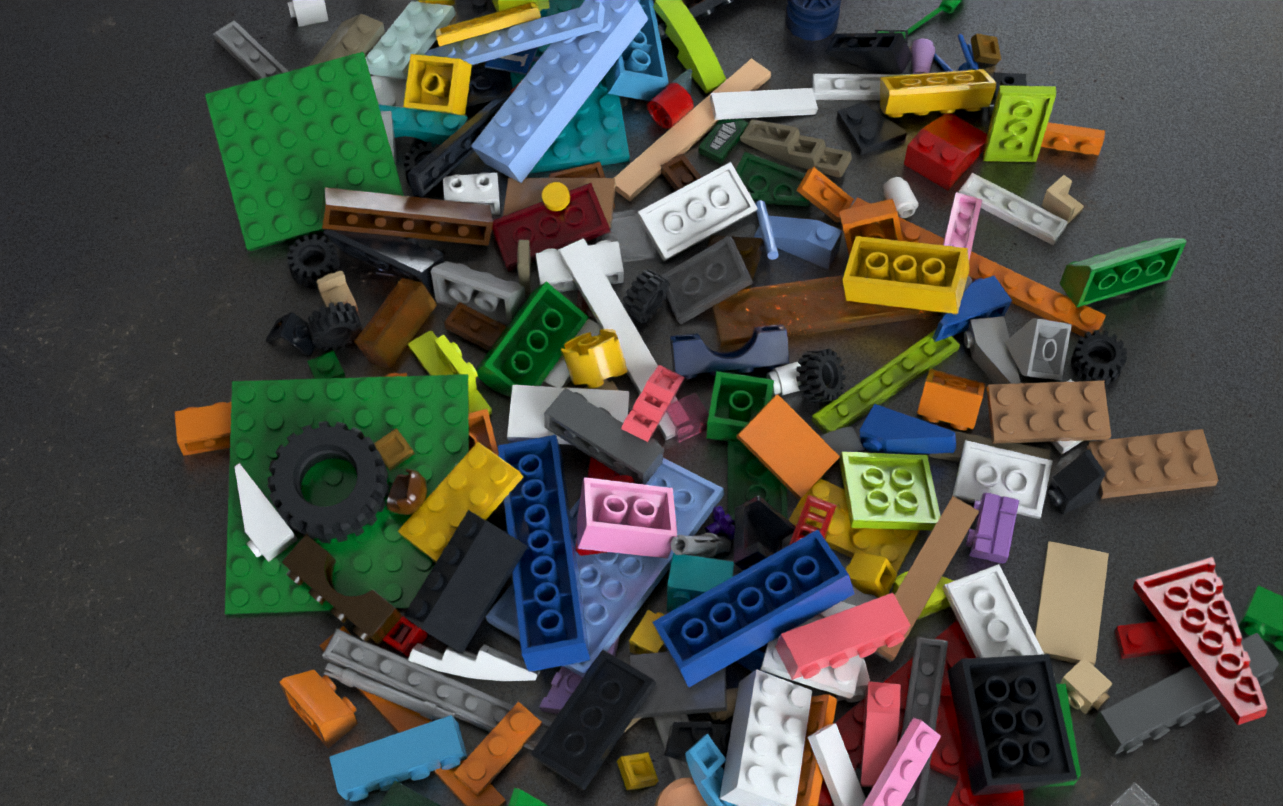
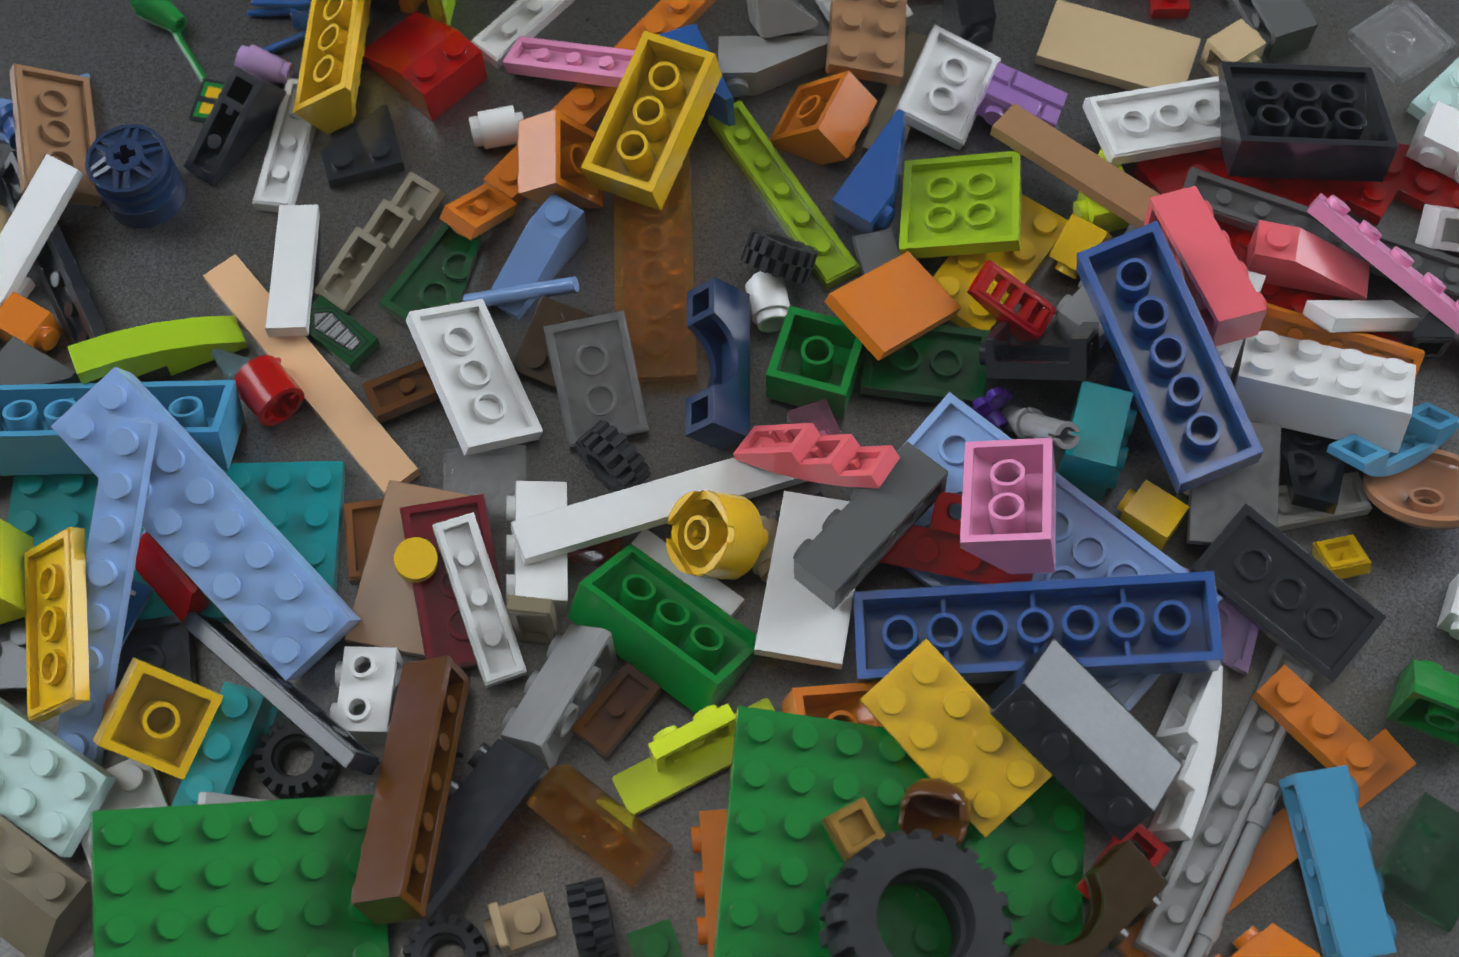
camera: 80 degrees left, 5 degrees up
none -> white tile [432,512,527,688]

